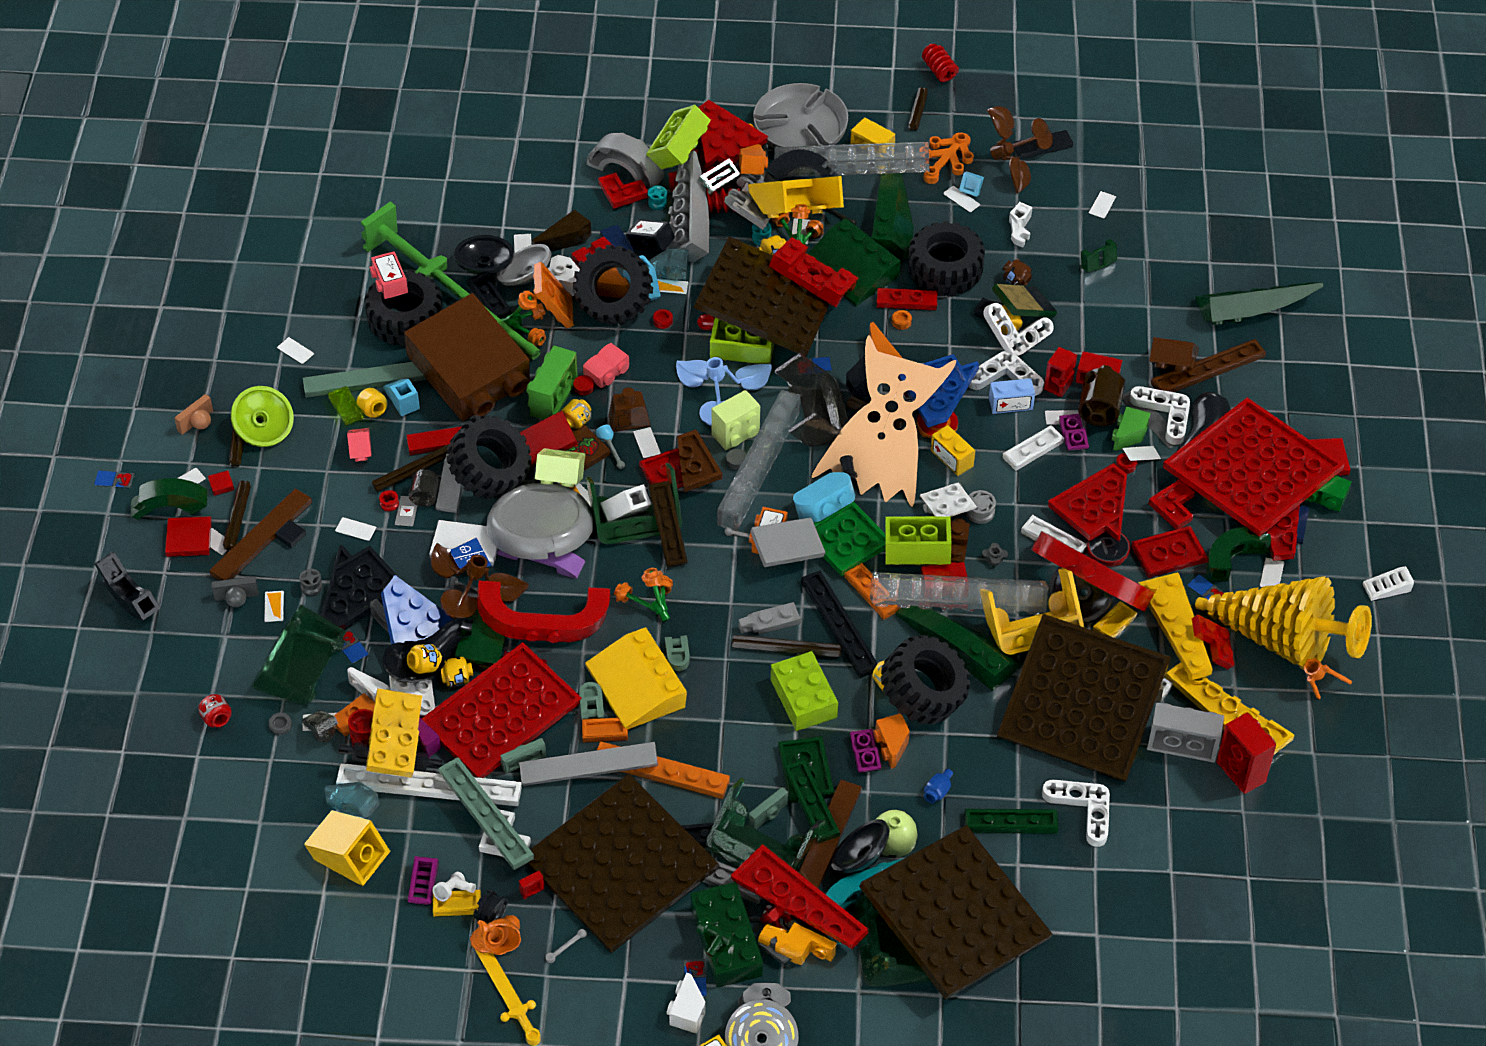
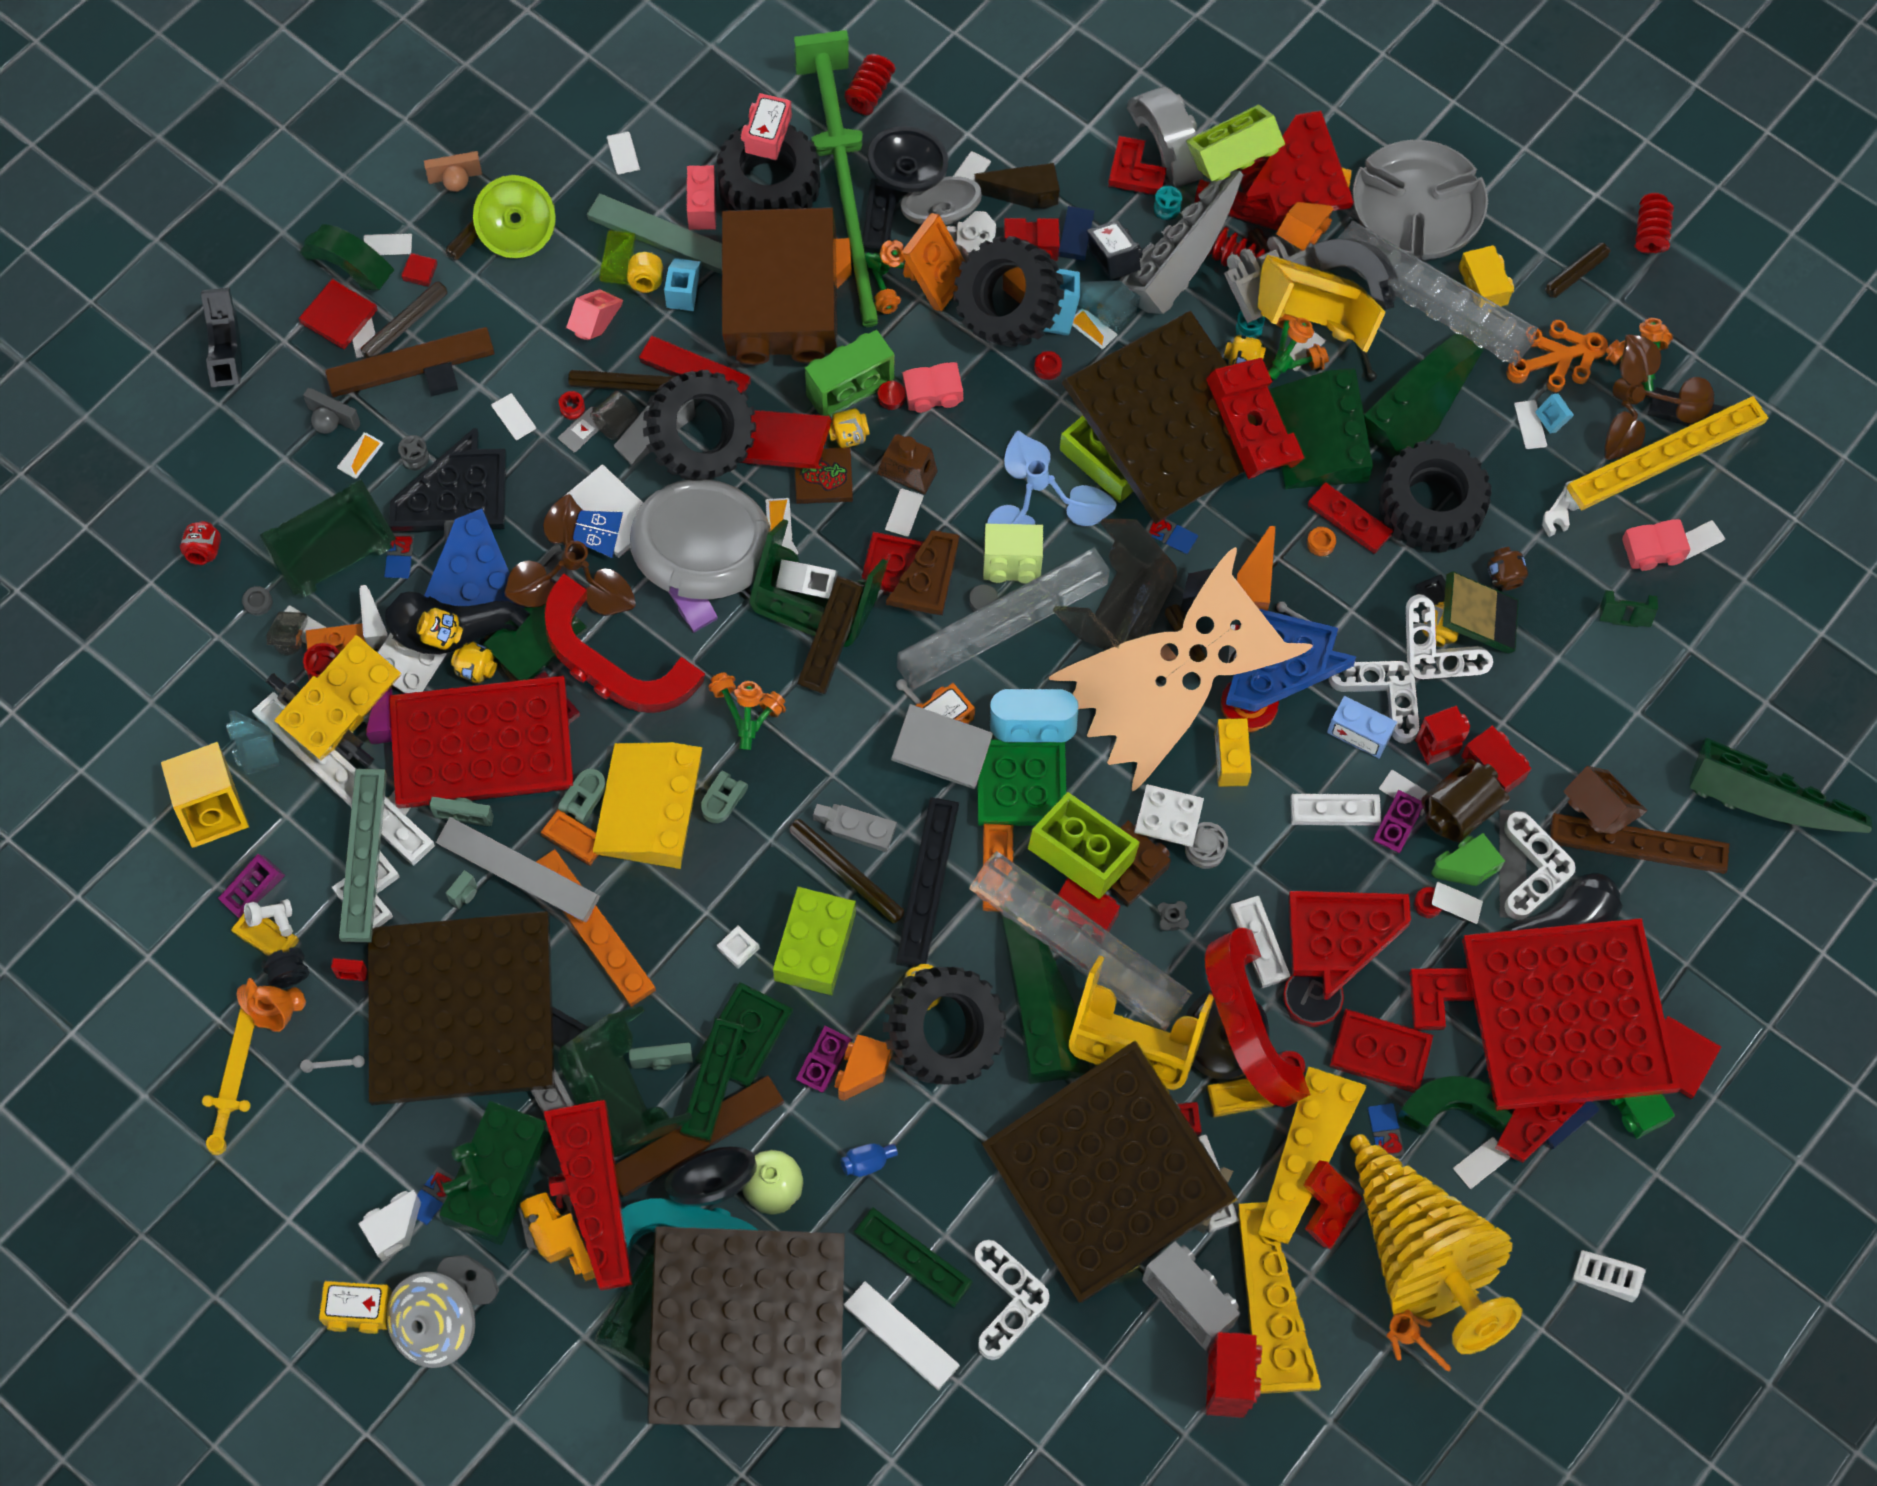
camera: 35 degrees right, 15 degrees up
sticker [94,471,134,488] -> none
yellowish green brick [535,448,585,487] -> none
hinge [595,425,625,469] -> none
tile [698,158,740,194] -> none
black pin [839,455,858,483] -> none
none -> sand green plate [446,870,477,909]
none -> coral brick [687,165,716,230]
none -> white tile [717,926,760,969]
none -> red piece [844,54,895,115]
none -> white tile [844,1282,960,1391]
none -> yellow plate [1567,396,1768,511]
none -> orange plant [1605,318,1673,392]
none -> coral brick [1622,519,1691,571]

